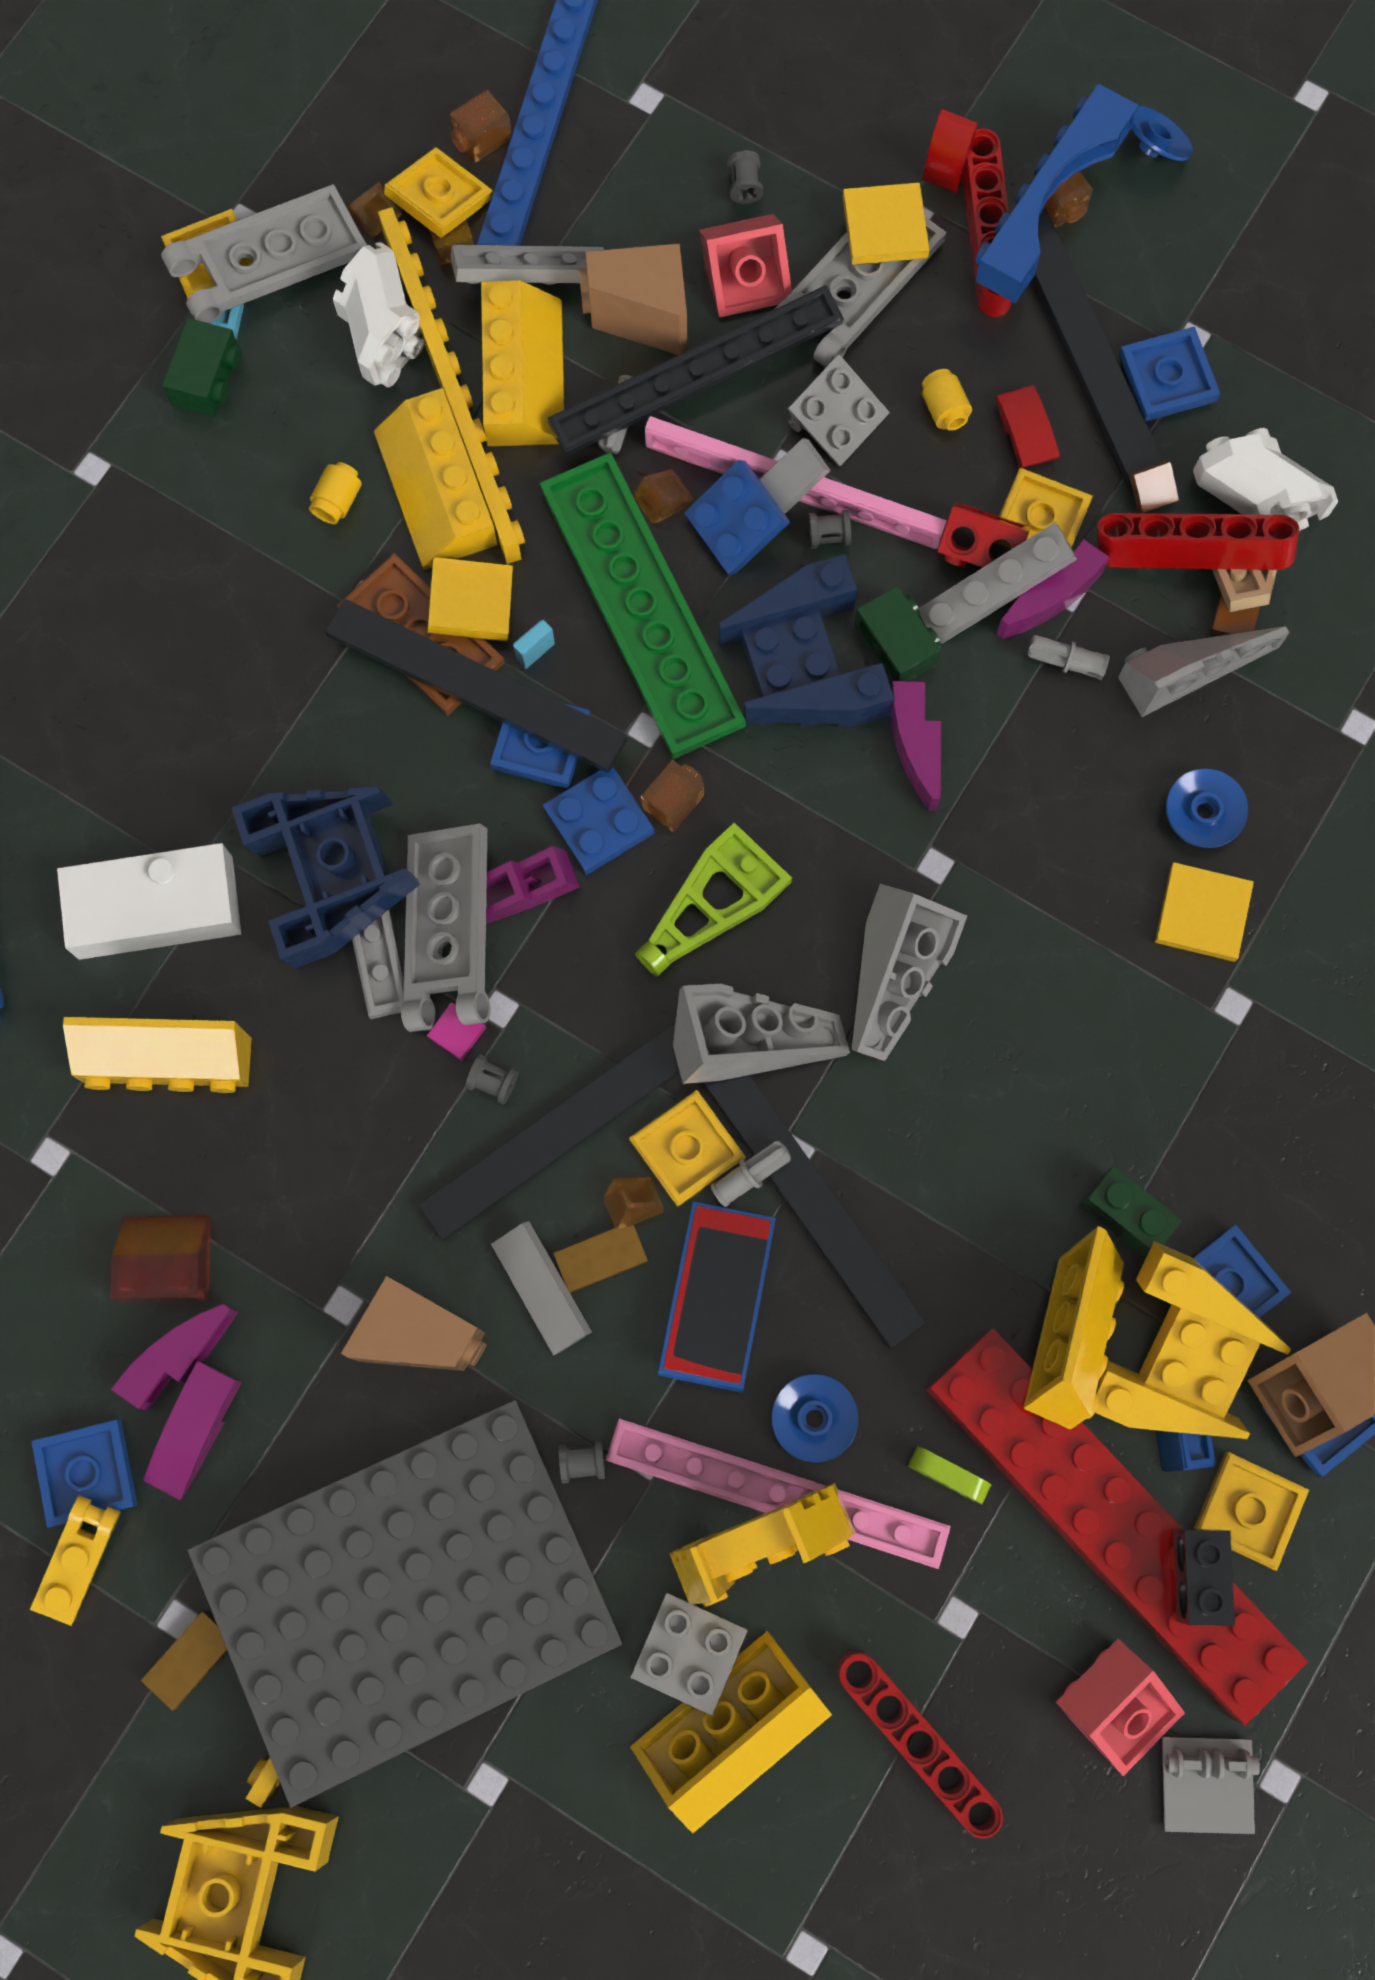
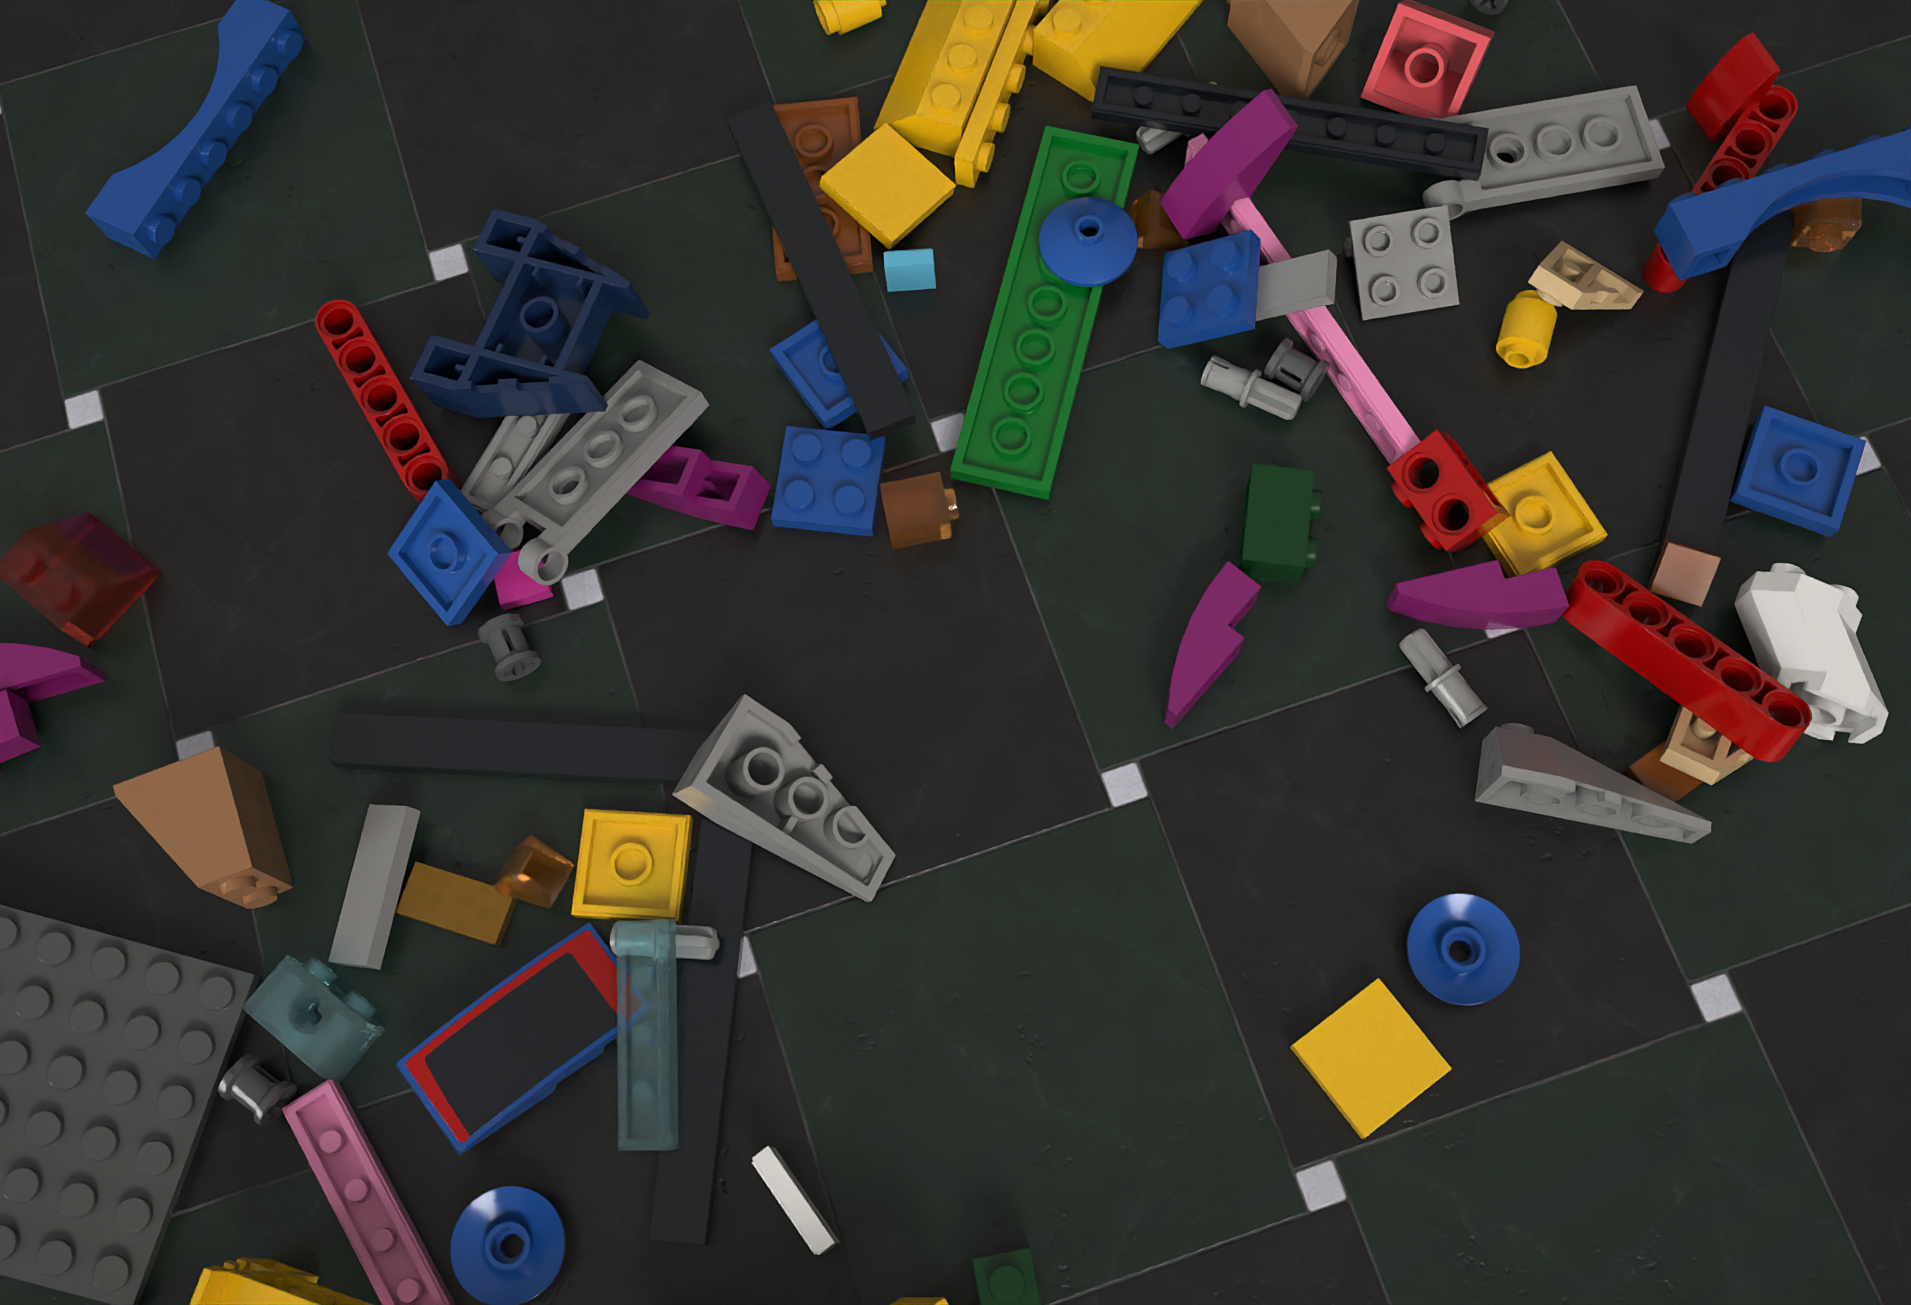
camera: 45 degrees right, 5 degrees down
white brick [57,843,242,960] -> none
slope [63,1017,252,1093] -> none
lime plate [635,823,792,977] -> none
dark blue wedge [718,554,895,727] -> none
yellow tile [842,183,930,265] -> none
light grey wedge [852,884,967,1061] -> none
light grey plate [919,522,1078,644] -> none
red slope [995,385,1060,469] -> none
none -> clear light blue brick [241,955,385,1082]
none -> red beam [315,299,462,504]
none -> blue plate [387,479,512,626]
none -> clear light blue tile [617,920,678,1151]
none -> white tile [752,1146,840,1255]
none -> blue dish [1039,197,1138,287]
none -> magenta slope [1159,89,1298,239]
none -> light grey axle [1200,355,1302,420]
none -> tan wing [1528,241,1644,310]

